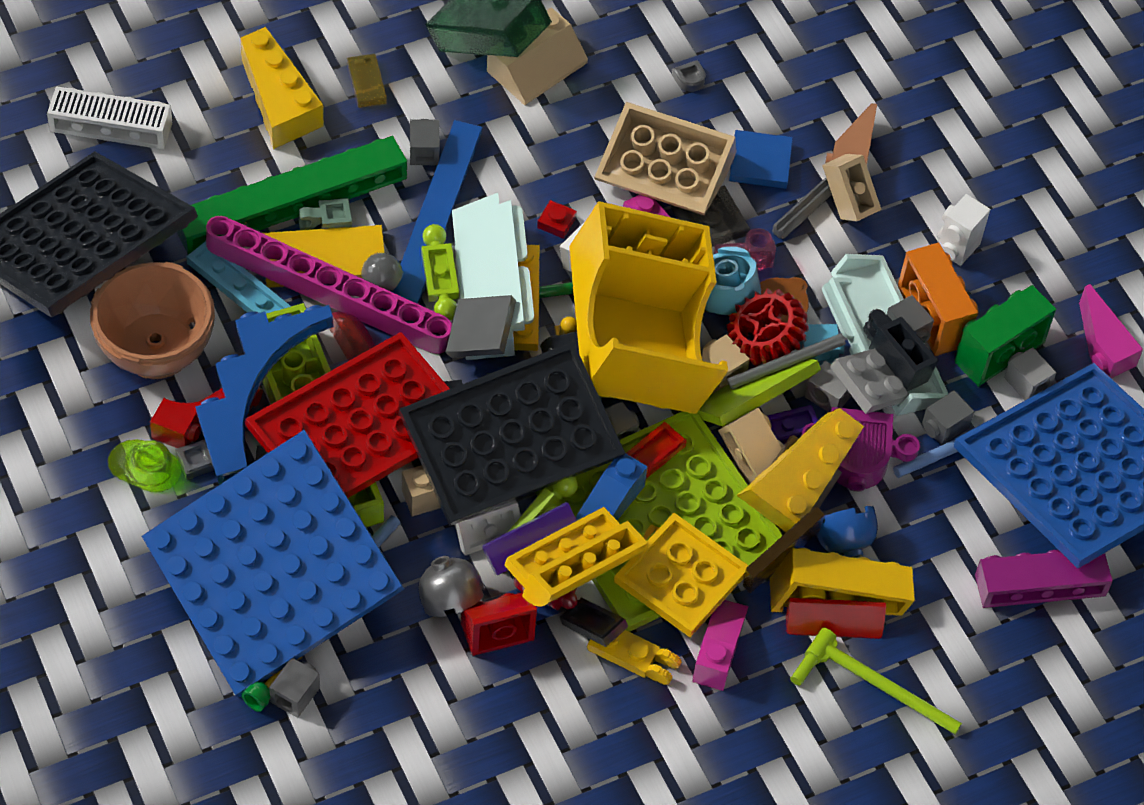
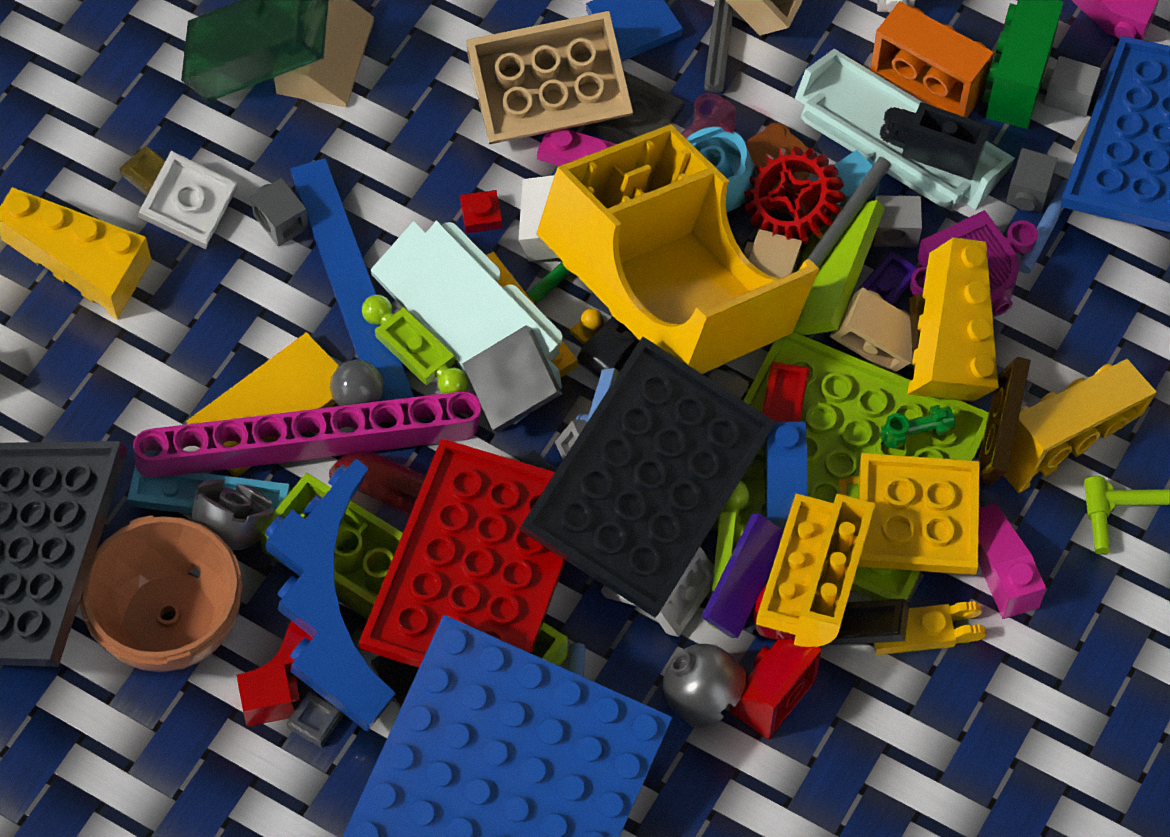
camera: 30 degrees left, 5 degrees up
clear neon green piece [108,439,181,492] -> none
green brick [177,135,407,255] -> none
sand green plate [298,198,352,230] -> none
tan brick [402,465,441,516] -> none
red slope [786,598,886,639] -> none
blue cylinder [816,506,878,558] -> none
light grey plate [830,348,909,414] -> none
dark grey brick [886,295,934,343] -> none
none -> white tile [138,151,238,249]
none -> flat silver cylinder [192,480,274,550]
none -> green bar [880,405,955,449]

